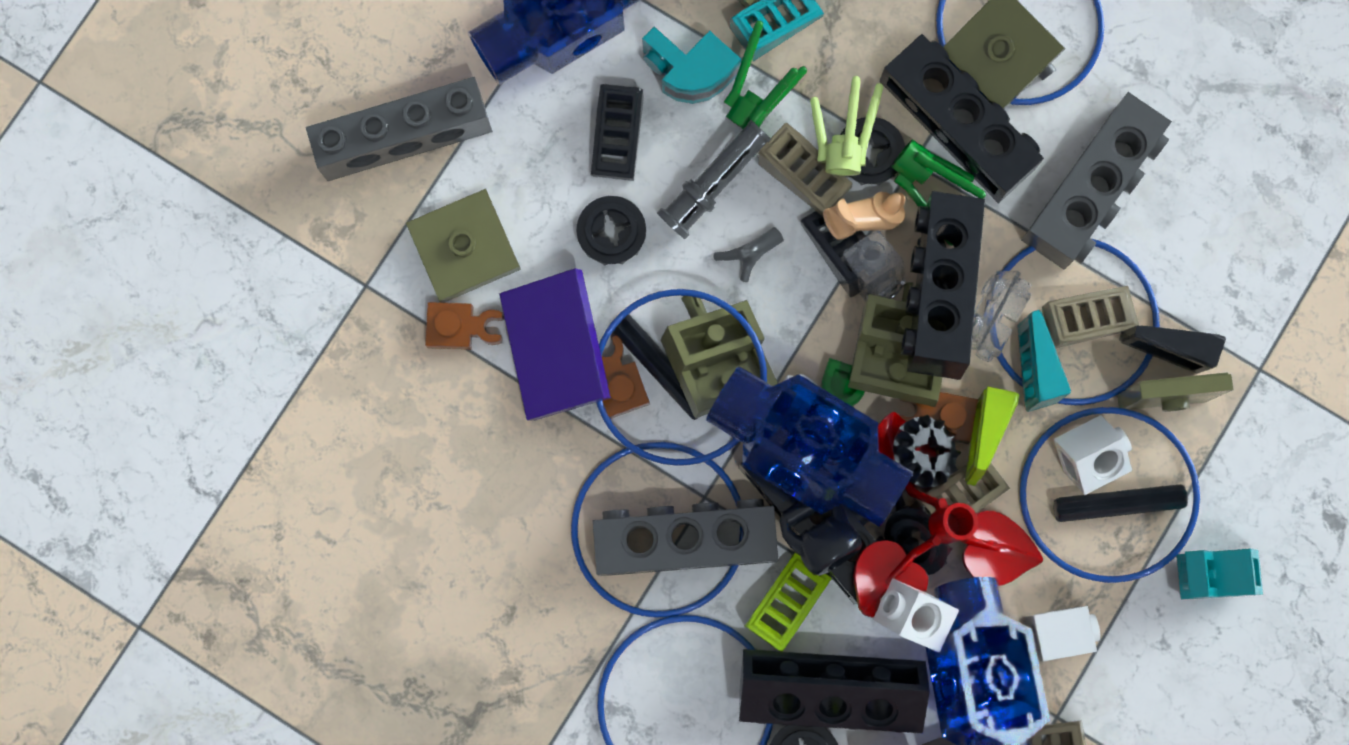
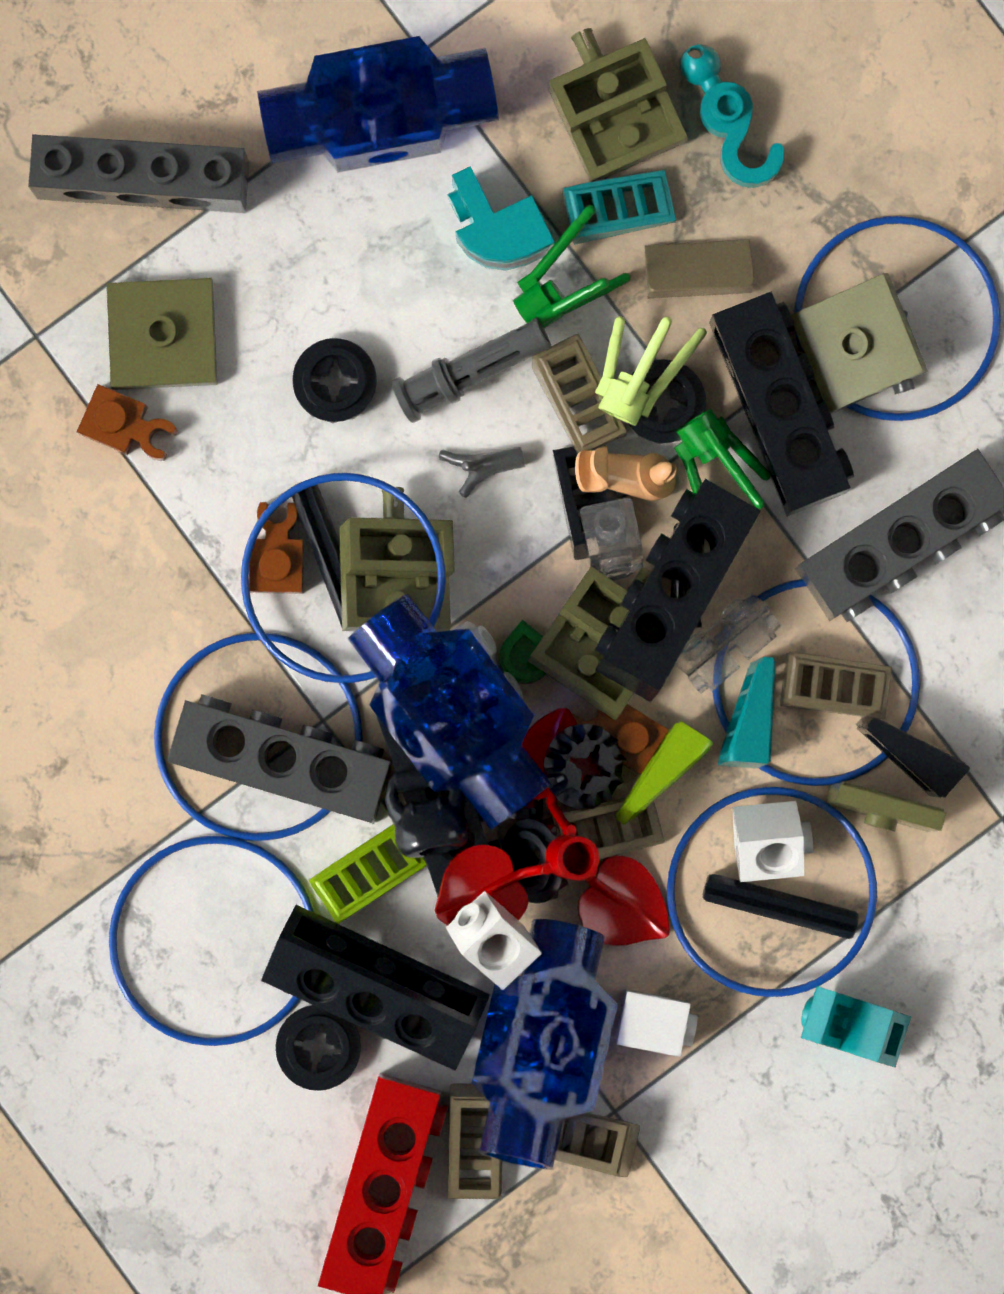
camera: 20 degrees right, 5 degrees up
dark purple tile [499,268,611,421] -> none
black slope [591,84,644,181] -> none
none -> dark tan slope [645,240,754,299]

